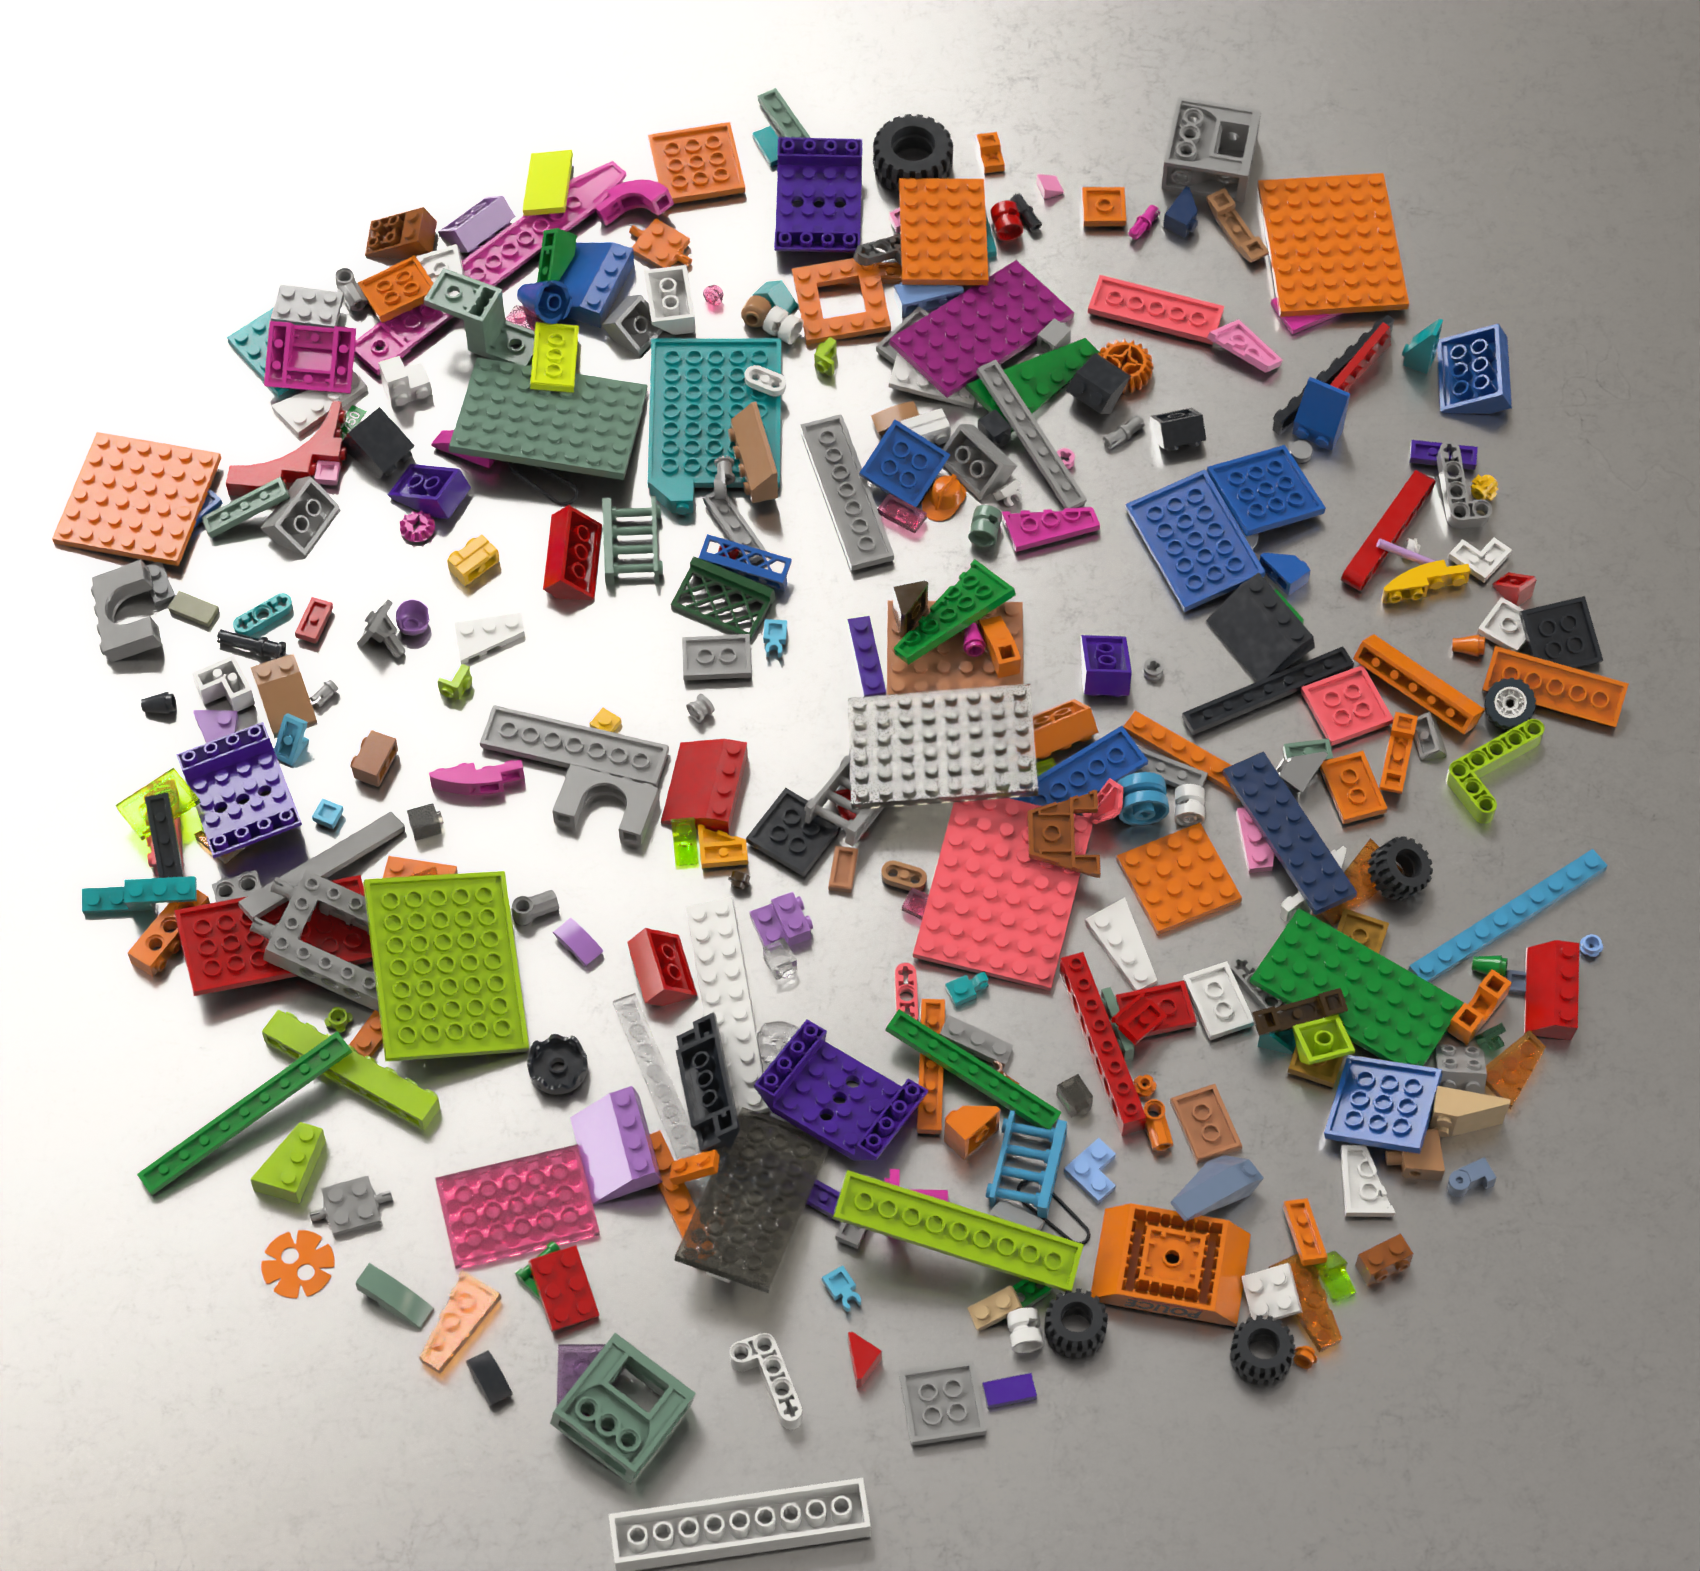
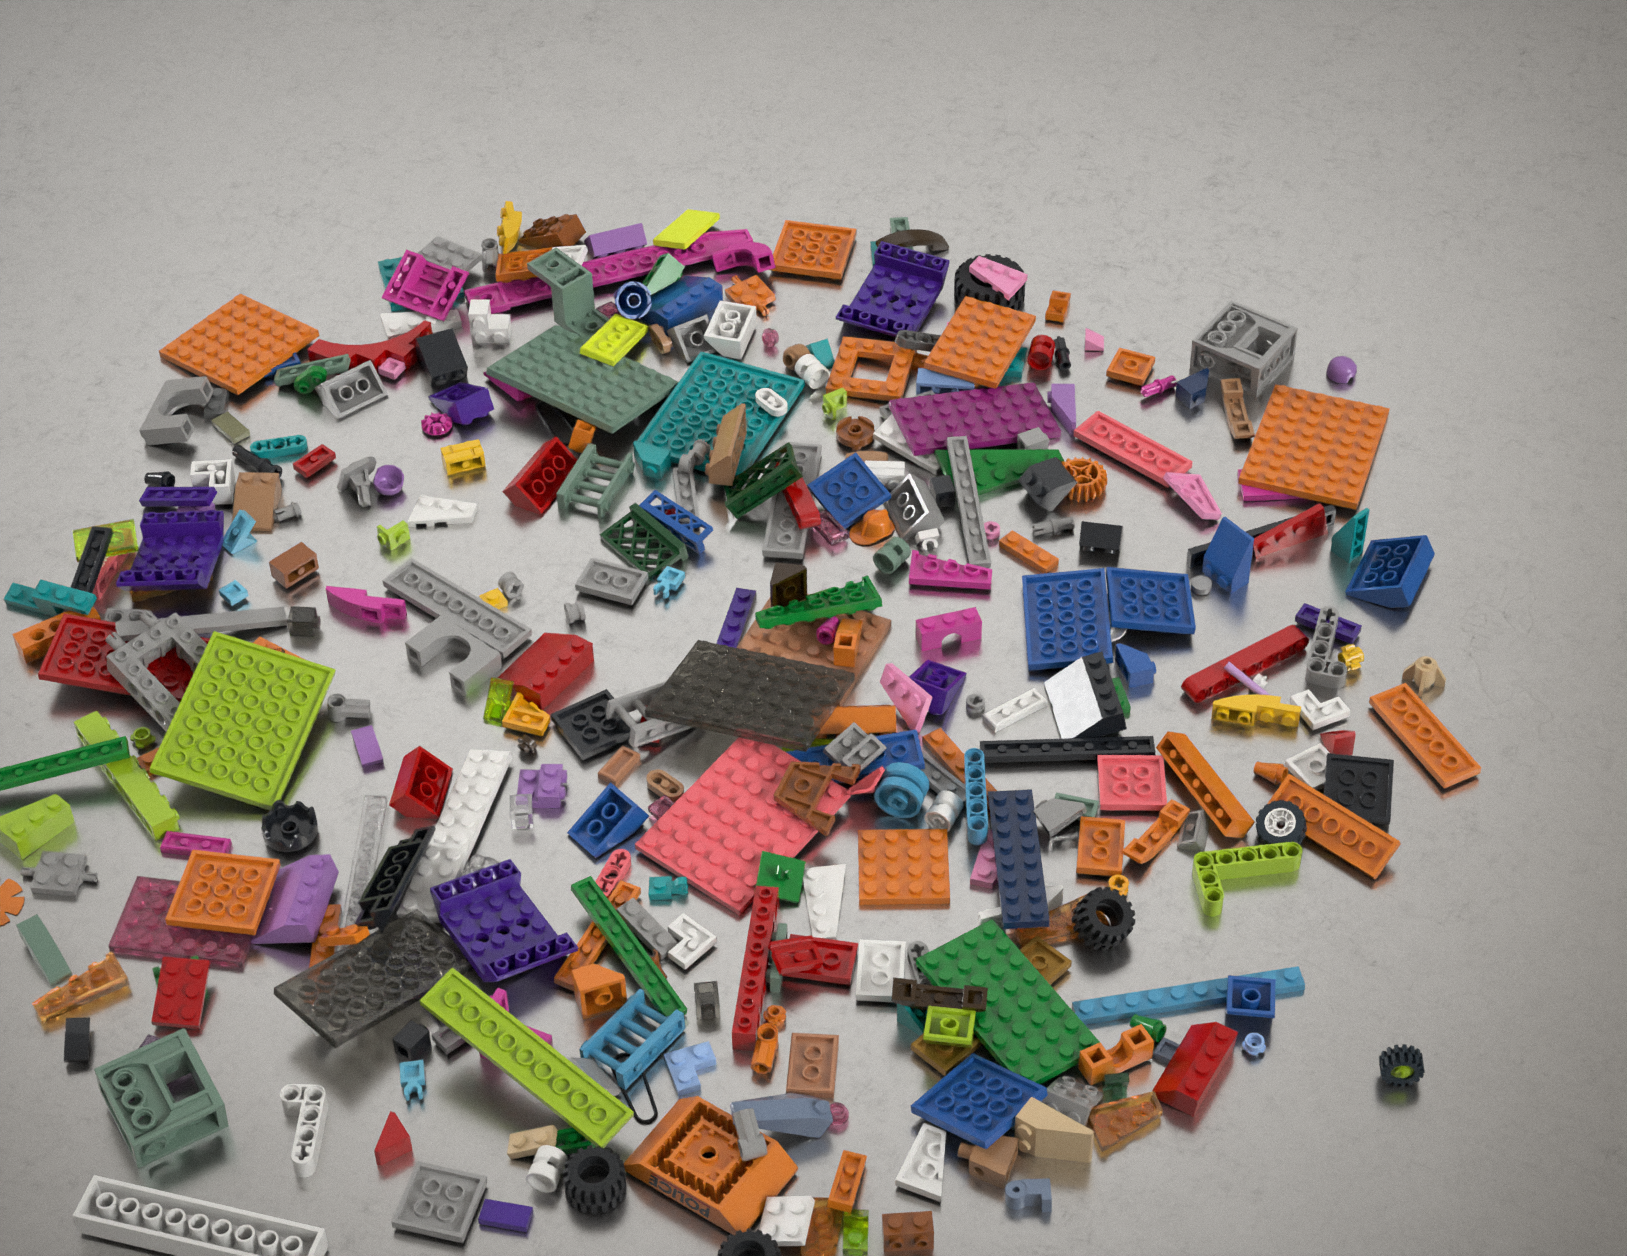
camera: 25 degrees right, 15 degrees down
none -> dark purple plate [139,487,217,507]
none -> dark pink tile [160,831,232,856]
none -> orange plate [165,850,281,935]
none -> green plate [294,366,327,394]
none -> black brick [392,1020,431,1061]
none -> yellow slope [497,201,522,254]
none -> light grey wheel [498,572,524,598]
none -> blue slope [567,782,649,858]
none -> orange brick [568,419,596,453]
none -> medium nougat plate [648,324,673,354]
none -> white plate [667,913,717,970]
none -> dark green fence [724,442,803,519]
none -> light grey piece [732,1108,768,1161]
none -> green piece [754,851,806,904]
none -> red beam [774,463,821,530]
none -> light grey slope [823,722,887,772]
none -> clear pink plate [830,1102,849,1126]
none -> dark orange plate [836,416,875,450]
none -> dark brown slope [875,229,949,251]
none -> bright pink wing [880,663,933,734]
none -> dark pink arch [915,607,982,652]
none -> dark azure beam [964,748,988,845]
none -> bright pink wing [969,256,1028,301]
none -> white tile [982,688,1047,733]
none -> orange plate [999,530,1059,574]
none -> medium lavender slope [1047,384,1076,437]
none -> light orange bush [1108,875,1129,896]
none -> blue slope [1225,975,1276,1018]
none -> medium lavender hair [1326,356,1357,384]
none -> orange plate [1369,683,1482,788]
none -> tan brick [1402,656,1446,697]

